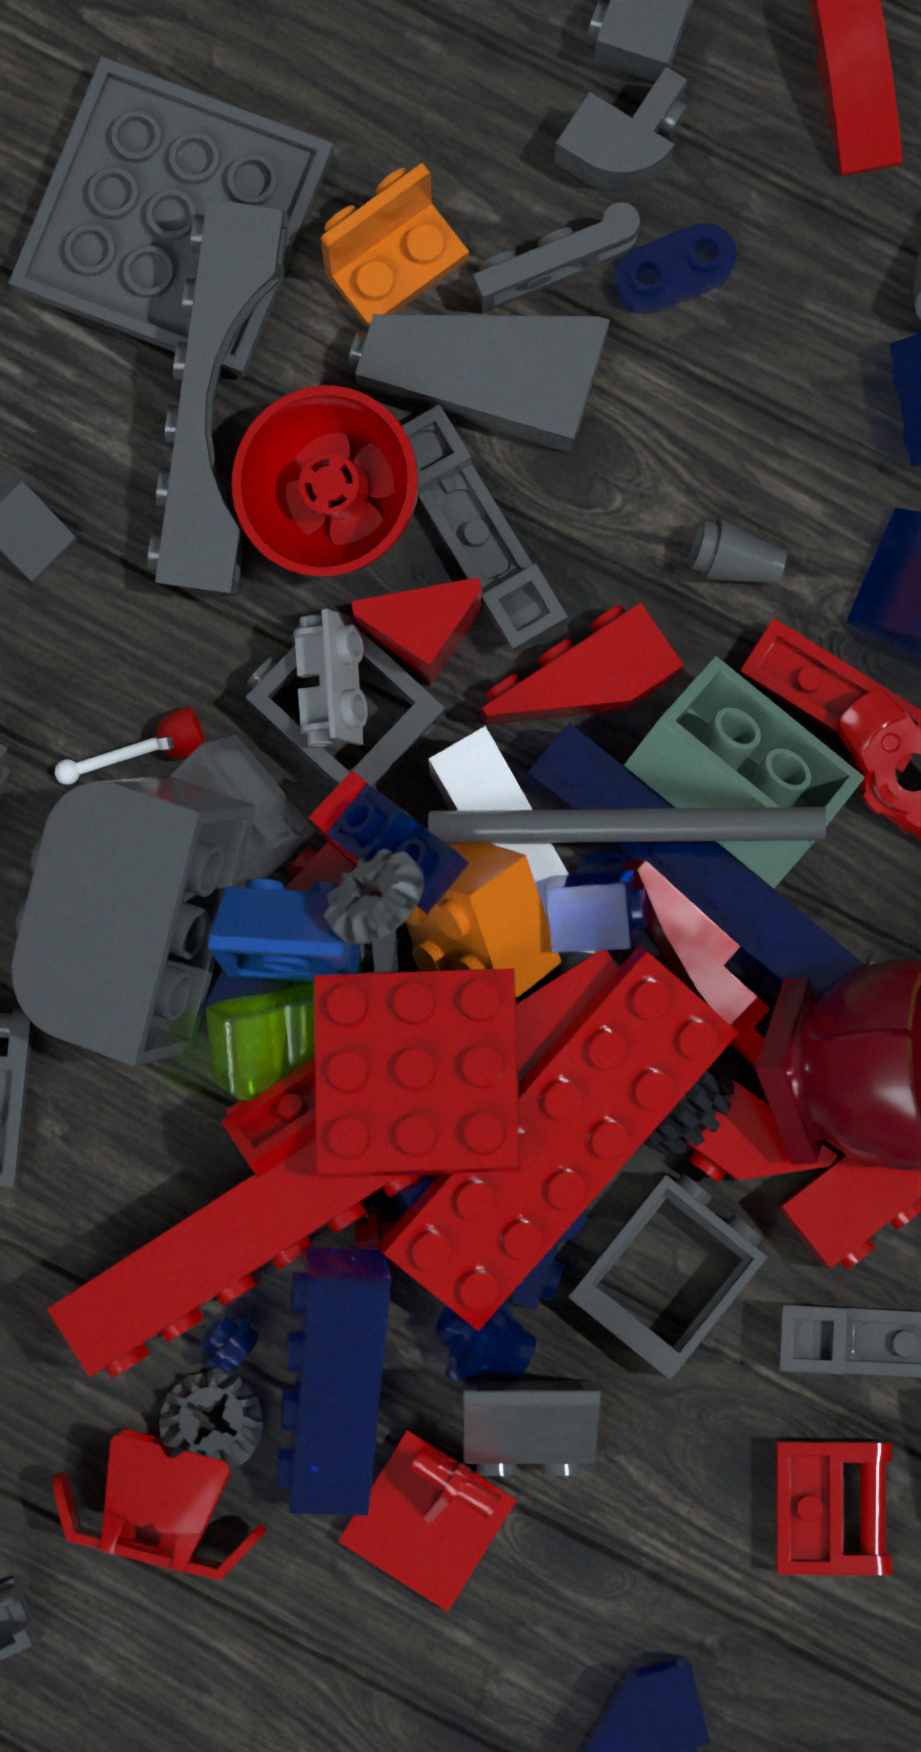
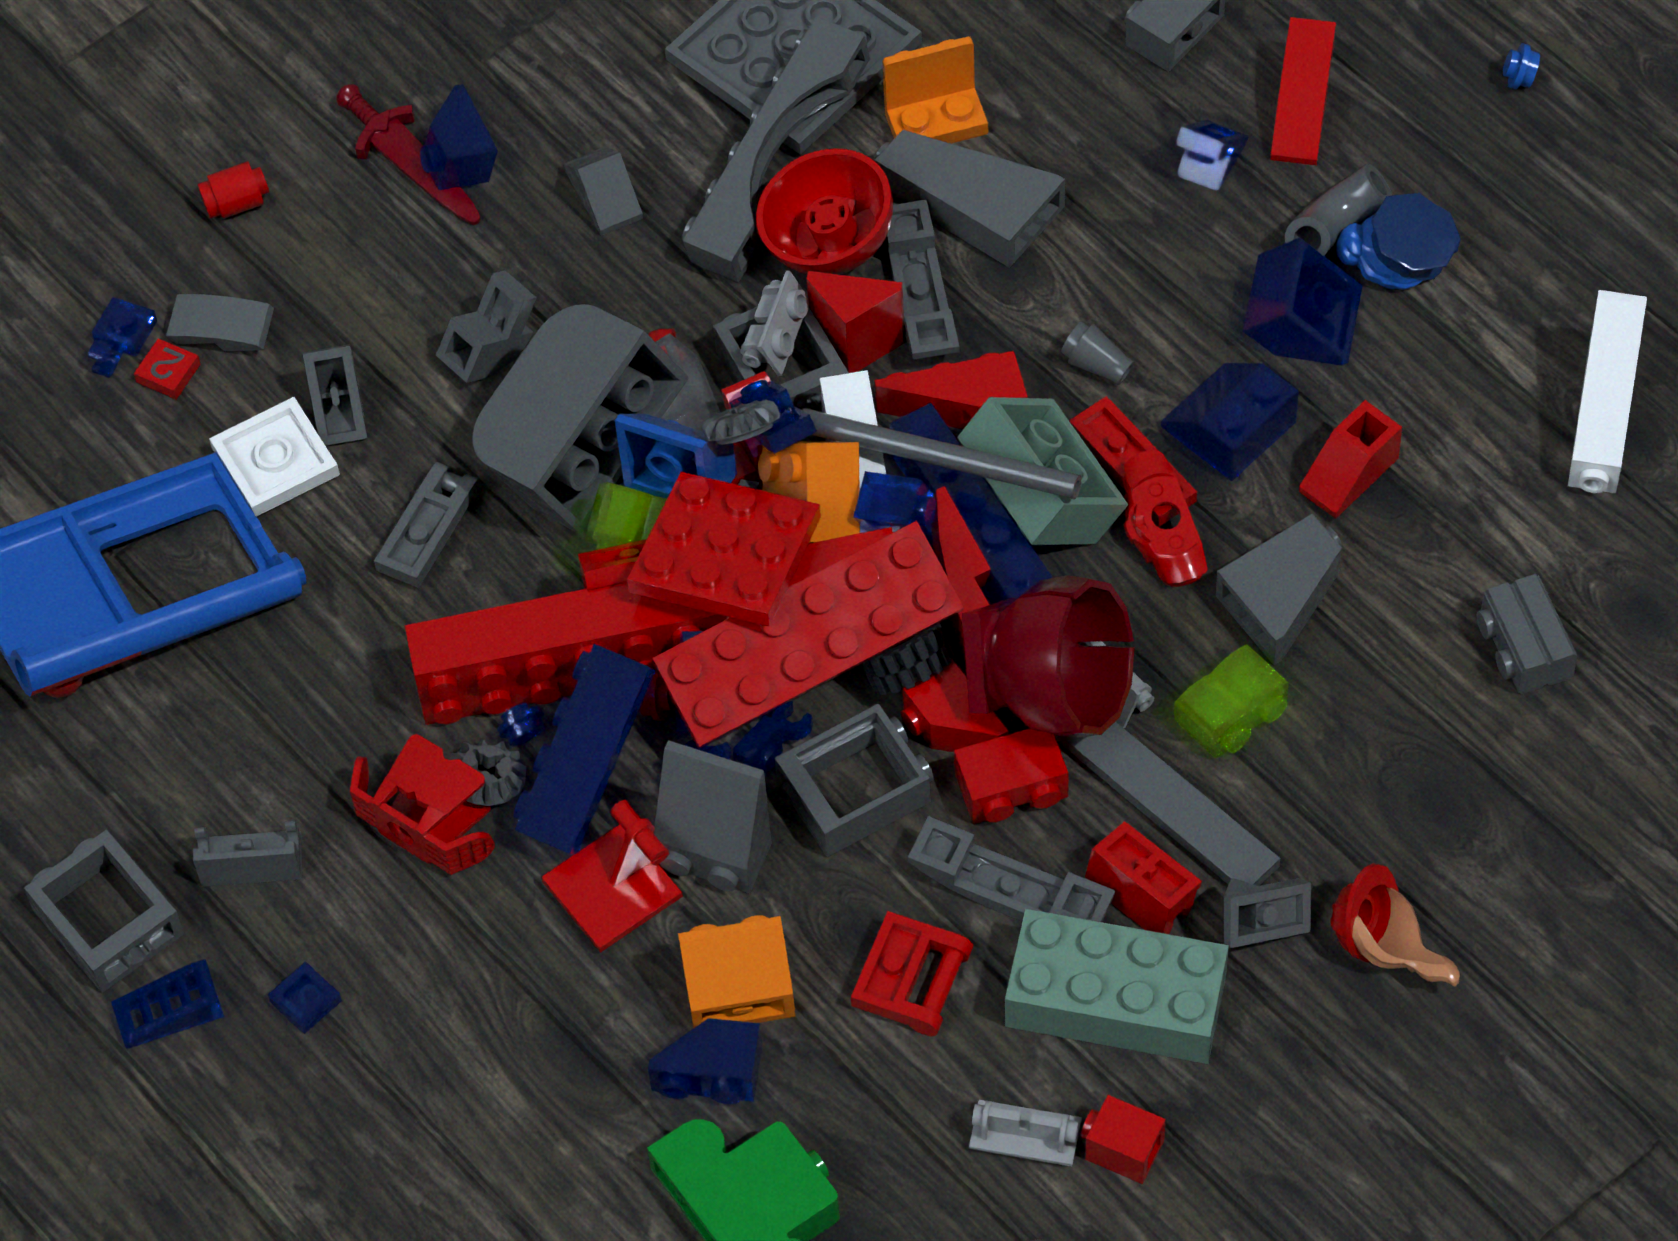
camera: 25 degrees right, 25 degrees down
dark grey plate [473,202,640,314] -> none
dark grey brick [554,67,689,192] -> none
clear blue plate [615,223,737,314] -> none
none -> orange slope [678,915,796,1034]
none -> clear blue slope [1175,120,1249,190]

